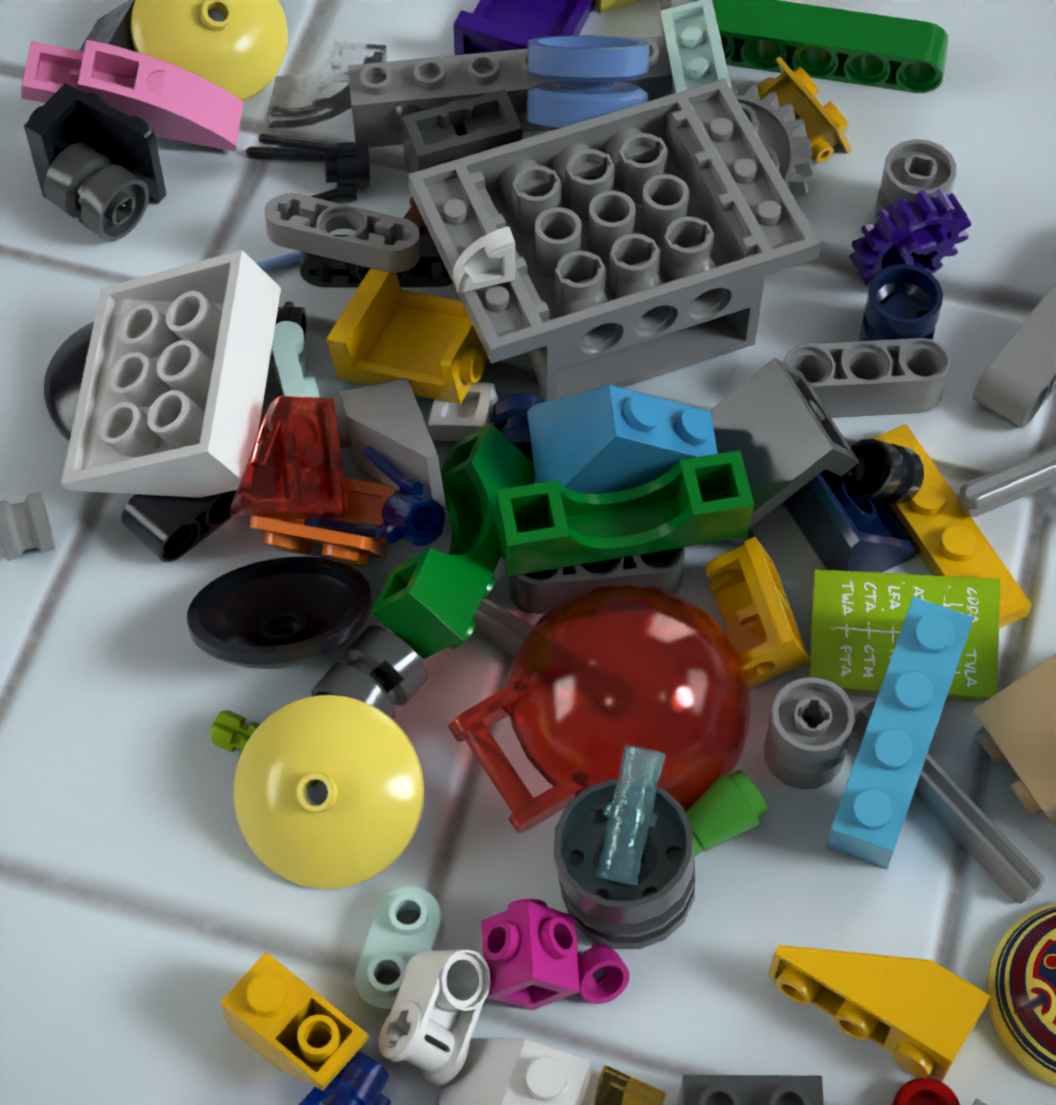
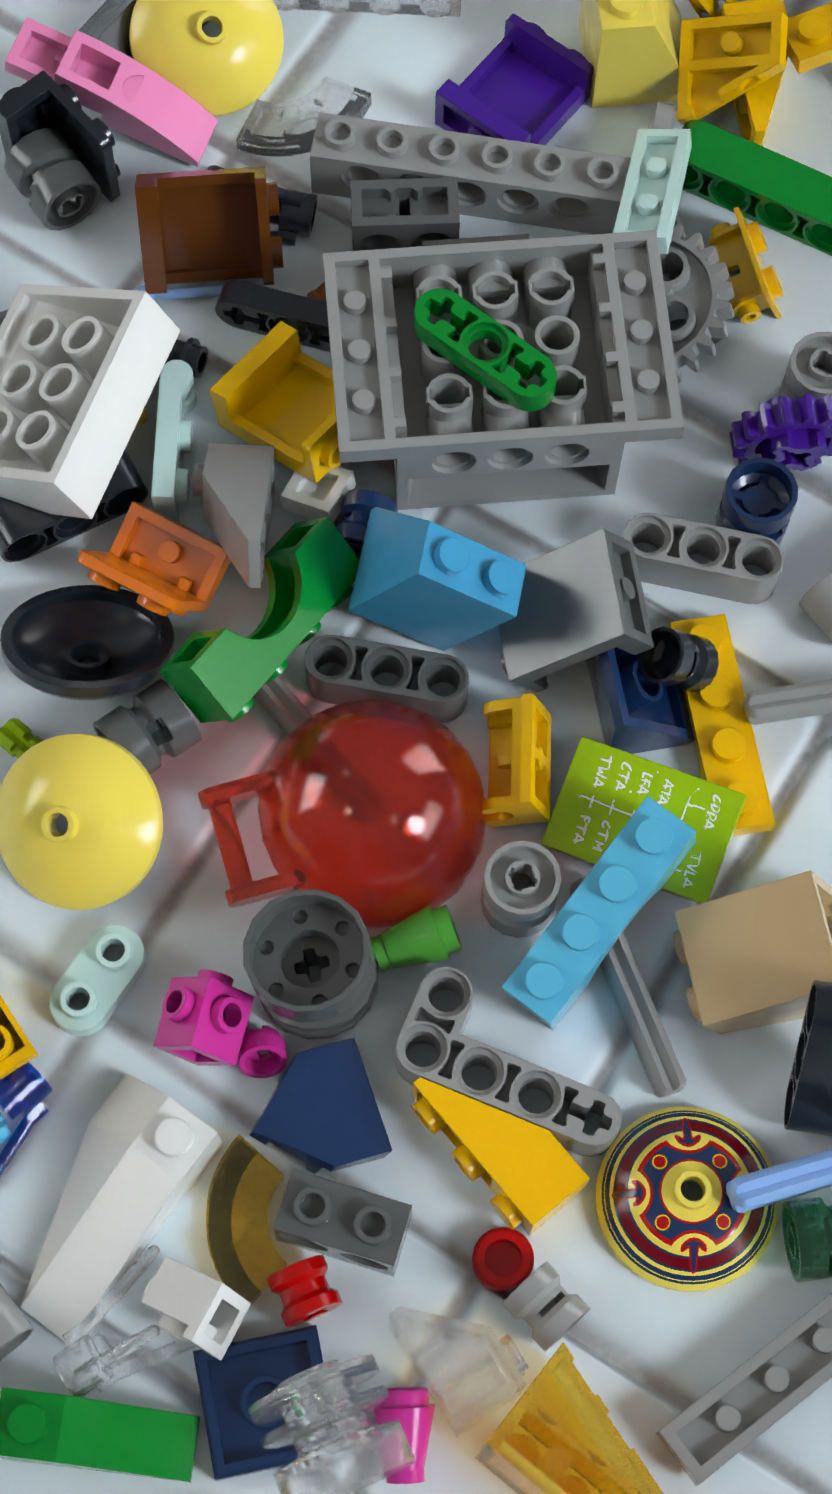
camera: 15 degrees right, 10 degrees up
clear red wing [230,396,348,520] -> none
light grey beam [265,193,421,273] -> none
clear blue plant [304,446,445,546] -> none
white piece [378,949,491,1086] -> none
white tile [453,226,515,293] -> none
green arch [495,450,754,577] -> none
medium blue wheel [527,35,650,128] -> none
clear light blue pin [595,745,666,886] -> none
none -> reddish brown panel [135,166,284,294]
none -> dark blue slope [249,1038,393,1174]
none -> light grey beam [396,966,622,1157]
none -> green beam [414,288,557,412]

